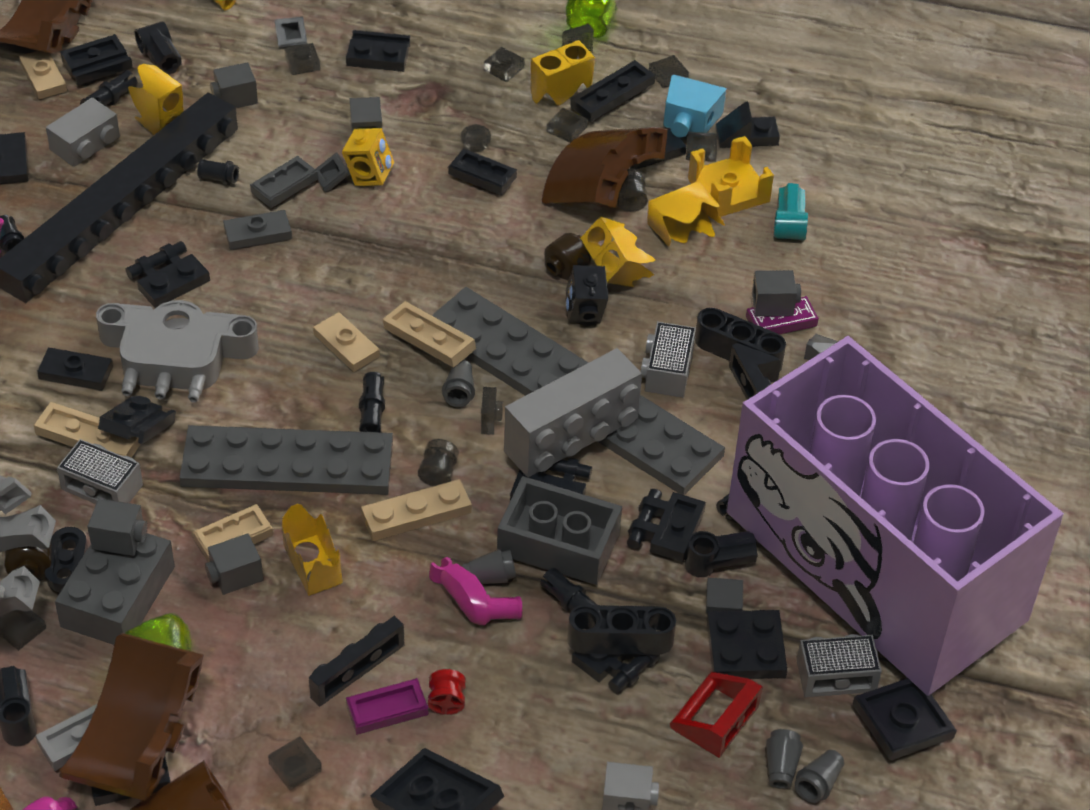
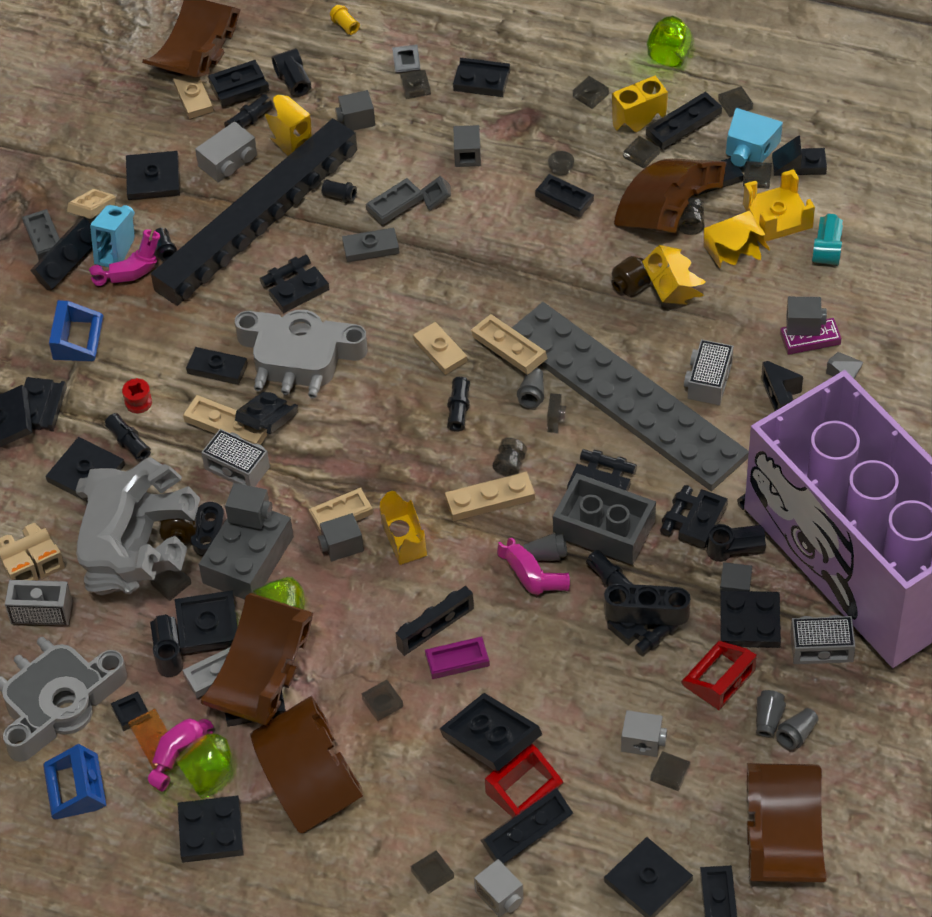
camera: 10 degrees right, 5 degrees up
dark grey plate [180,425,393,495] -> none
yellow head [342,128,395,186] -> none
red wheel [428,669,466,715] -> none
light grey brick [504,348,642,477] -> none
clear smoke plate [562,24,594,58] -> none
black head [565,265,608,324] -> none
black beam [695,308,786,371] -> none
black plate [852,678,957,761] -> none
none -> black plate [175,590,238,654]

